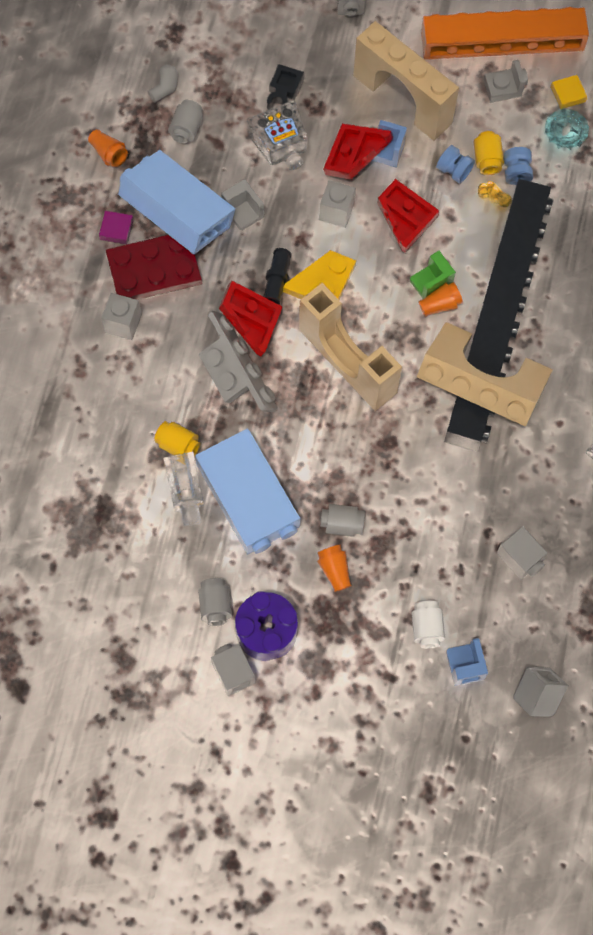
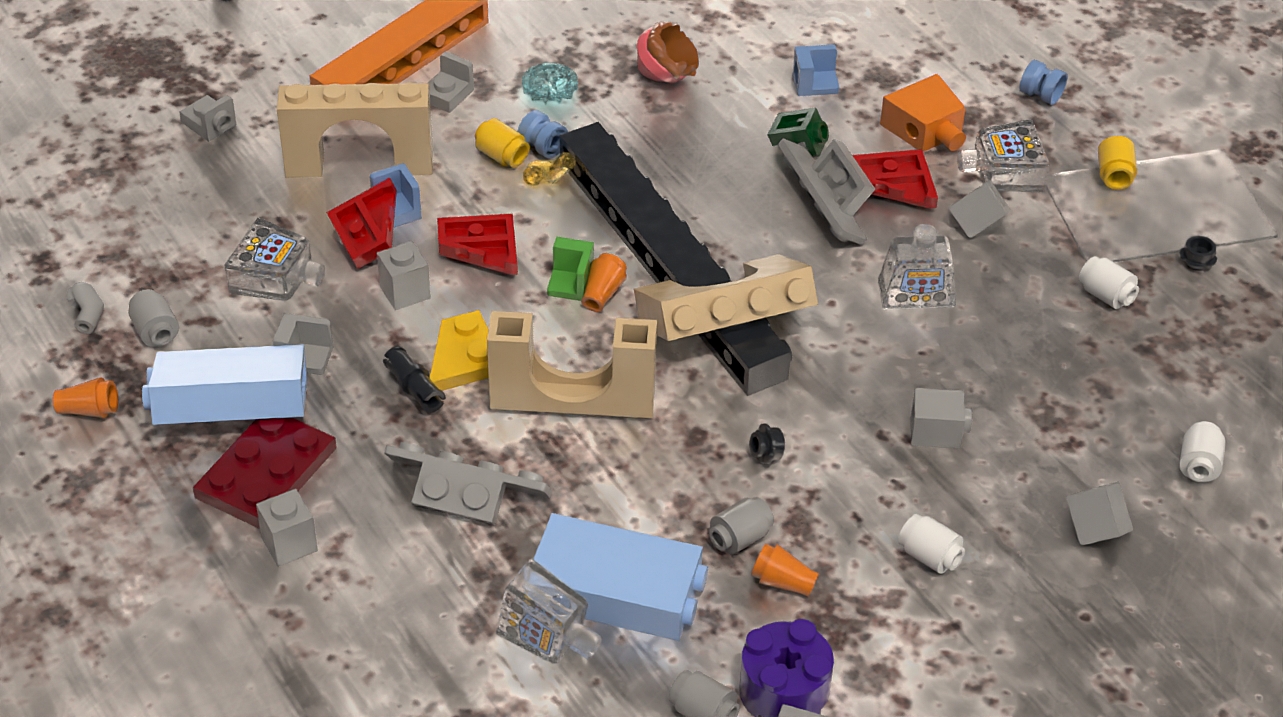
camera: 45 degrees left, 25 degrees down
magenta tile [99,211,133,245] -> none
yellow brick [154,421,200,461] -> none
red wing [219,281,282,357] -> none
black plate [267,64,304,114] -> none
medium blue wheel [436,145,475,184] -> none
medium blue panel [446,638,488,686] -> none
yellow tile [551,75,587,109] -> none
none -> black plate [749,423,785,464]

